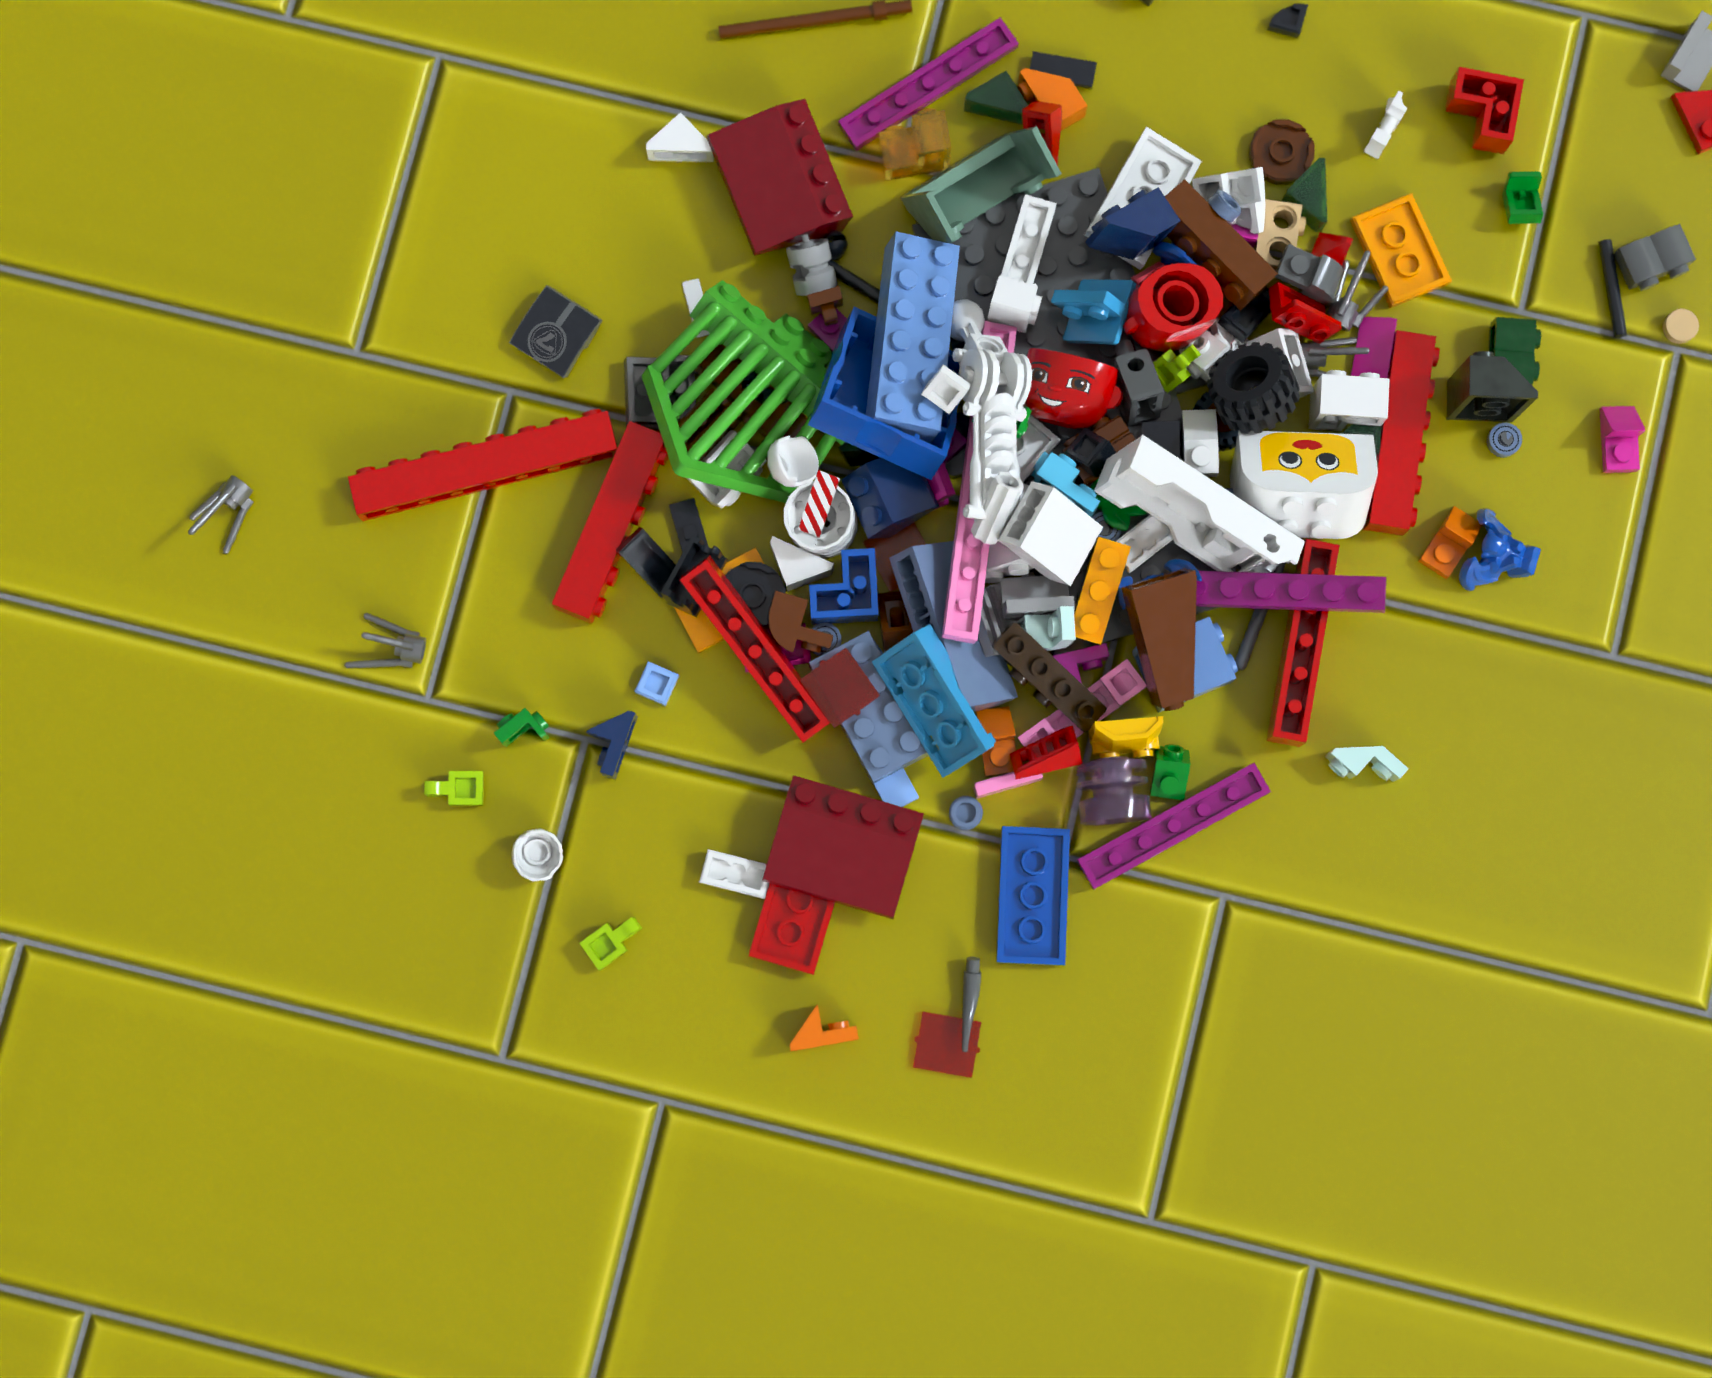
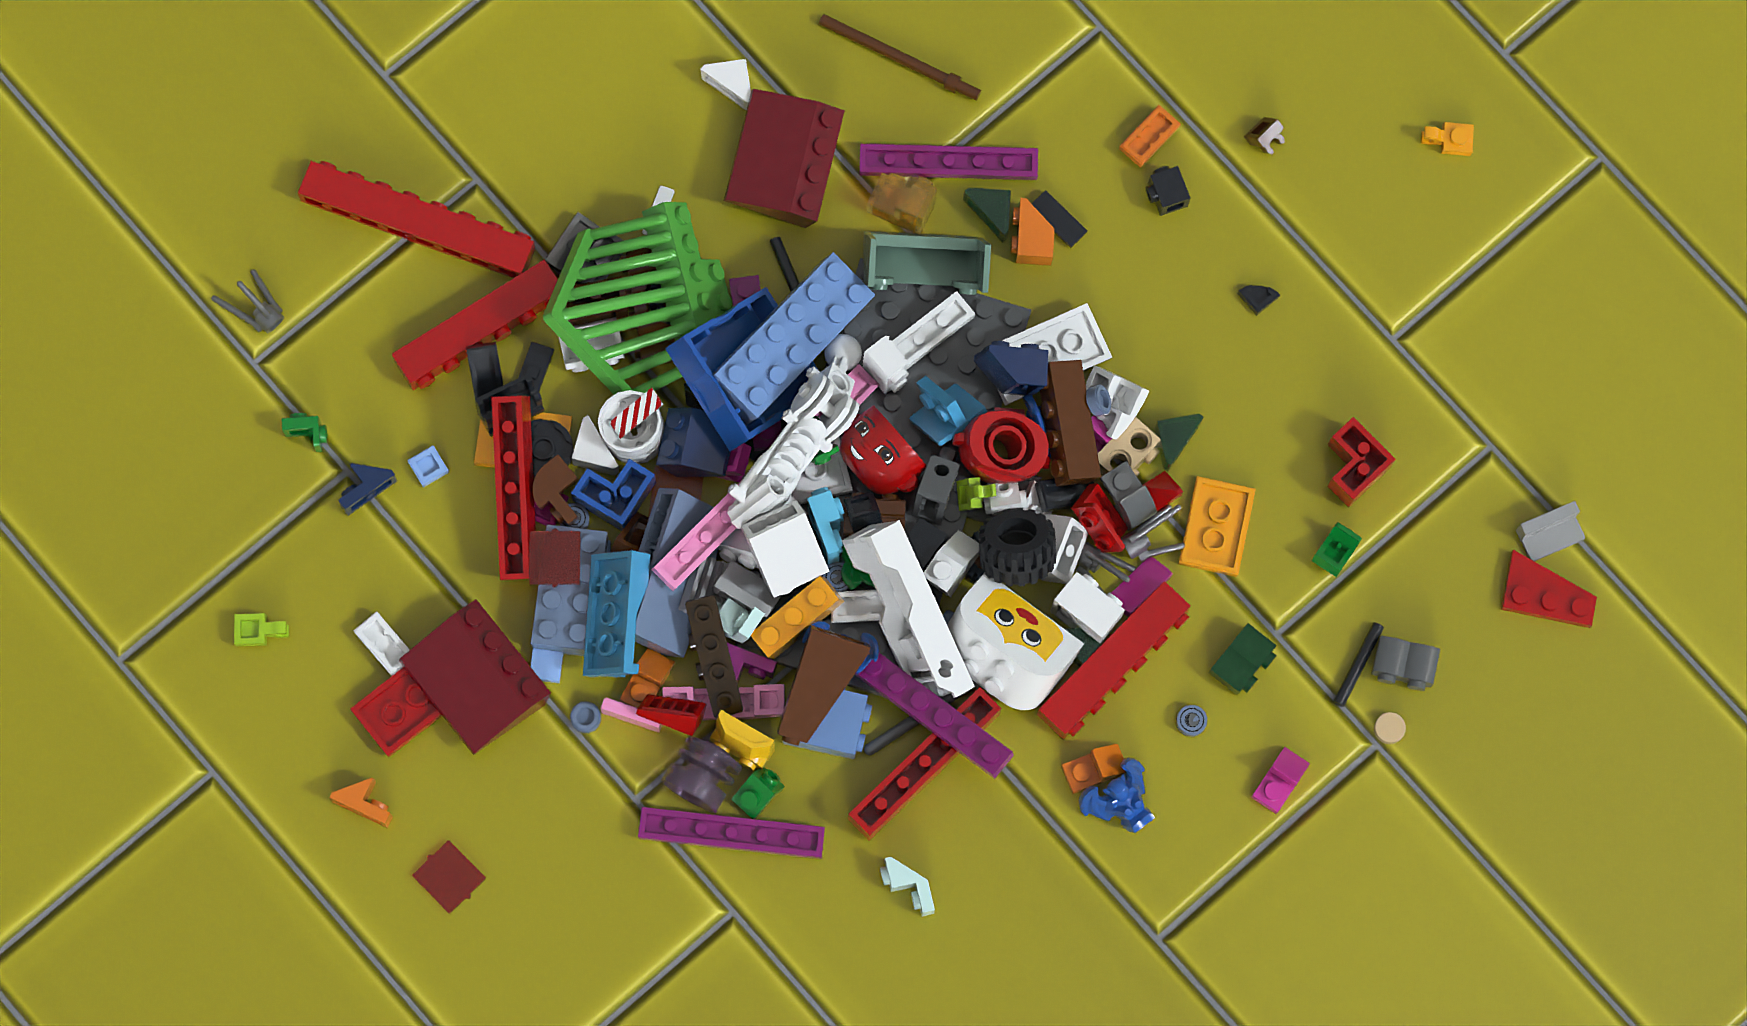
camera: 30 degrees right, 5 degrees down
flat silver plant [188,475,254,554] -> none
lime plate [424,771,484,806] -> none
black slope [509,285,603,378] -> none
white hair [511,828,563,882] -> none
white hair [768,436,819,487] -> none
light grey wheel [786,234,838,296] -> none
reddish brown tile [807,286,843,326] -> none
black hinge [823,231,848,260] -> none
white tile [921,365,971,414] -> none
dark grey animal [962,957,981,1053] -> none
blue plate [996,826,1070,966] -> none
red slope [1022,101,1062,166] -> none
reddish brown tile [1249,119,1315,185] -> none
white piece [1364,91,1407,160] -> none
pearl dark grey slope [1447,351,1538,422] -> none

